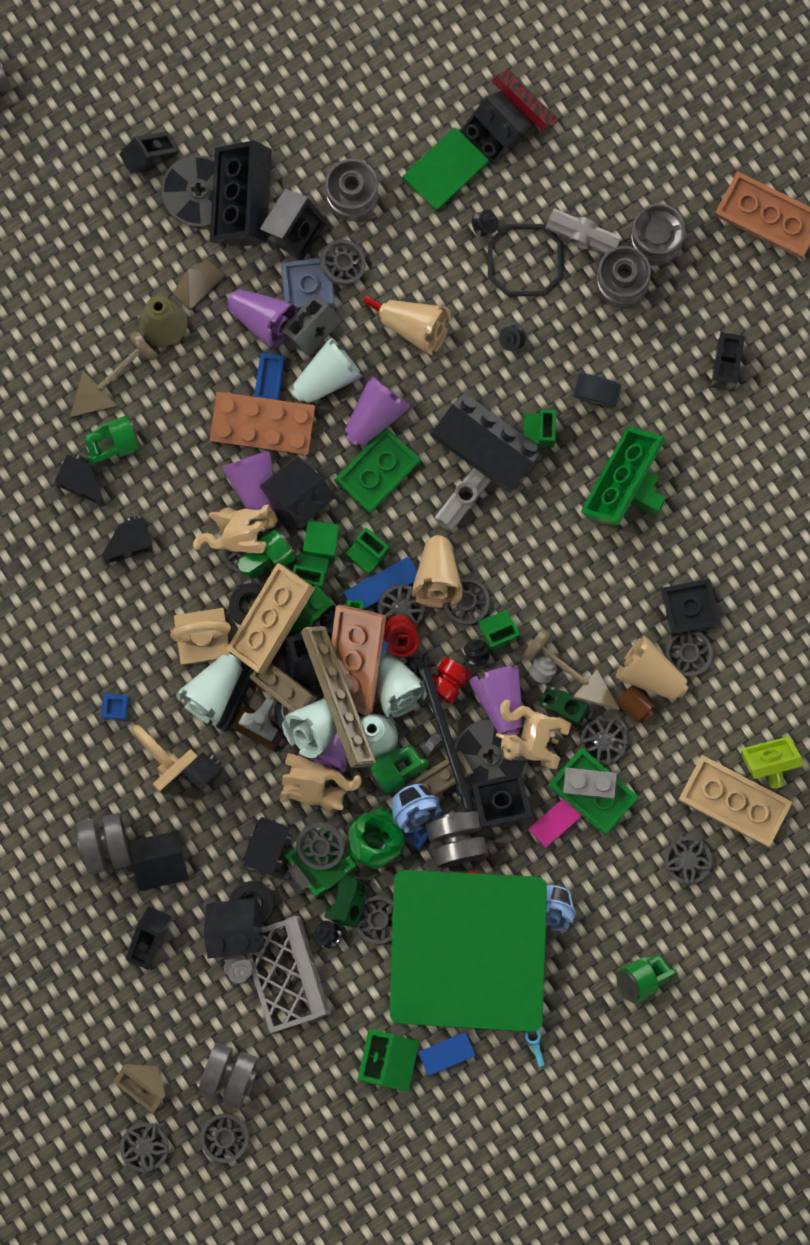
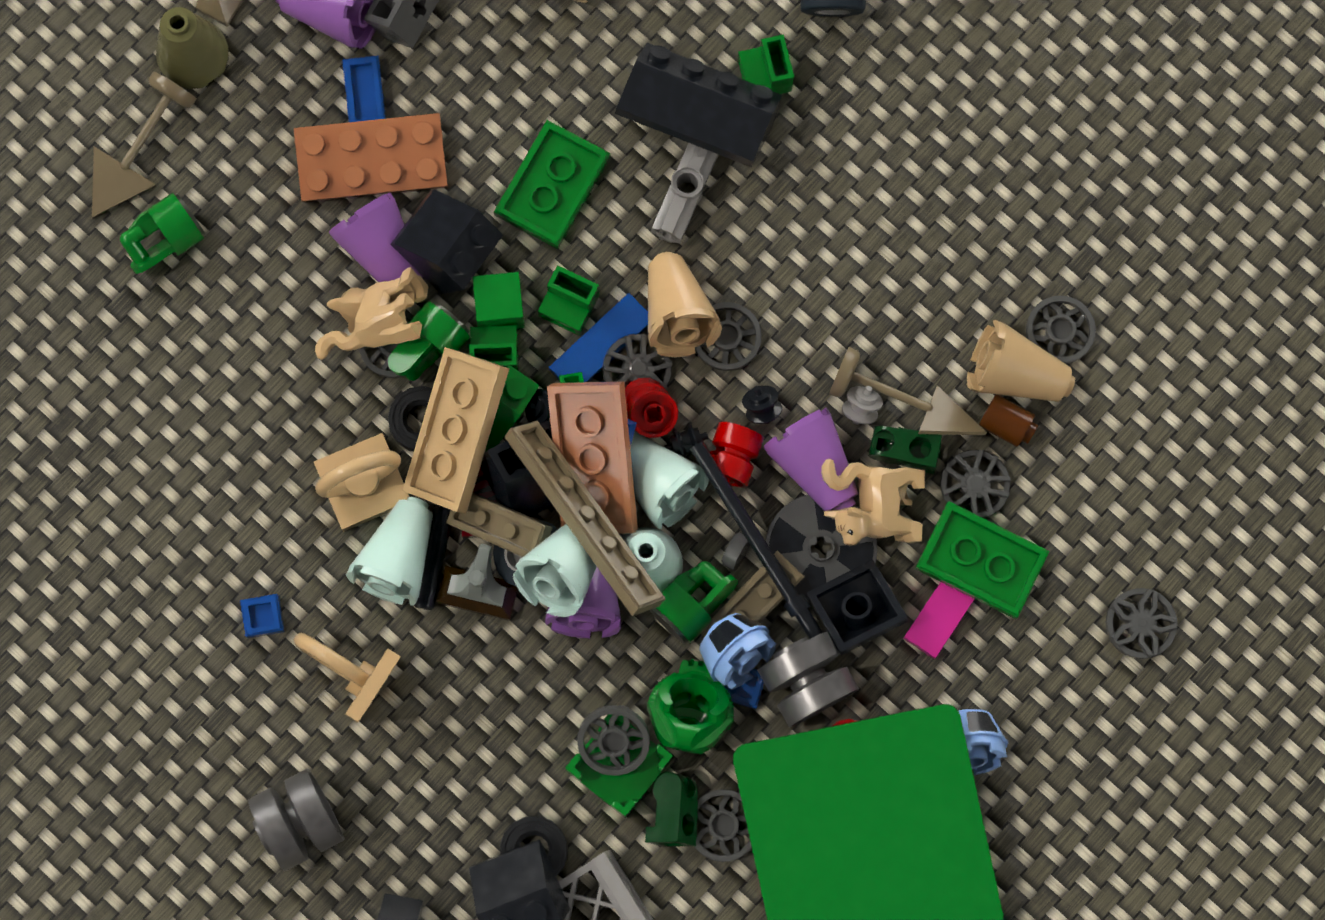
camera: 20 degrees left, 0 degrees up
black slope [55,454,104,506] -> none
black slope [102,516,153,564] -> none
black slope [129,830,189,891] -> none
black slope [182,752,222,793] -> none
black slope [240,817,292,877] -> none
tan animal [280,753,362,813] -> none
dark grey tile [283,864,311,896] -> none
light aqua cone [292,338,362,404] -> none
black wheel [314,920,342,949] -> none
medium lavender cone [345,376,411,446] -> none
green piece [478,609,520,653] -> none
light grey plate [563,768,617,799] -> none
green slope [581,426,666,526] -> none
green piece [616,955,678,1004] -> none
green piece [631,471,666,517] -> none
black tile [661,579,721,637] -> none
tan plate [678,755,792,848] -> none
lime tile [740,736,803,788] -> none

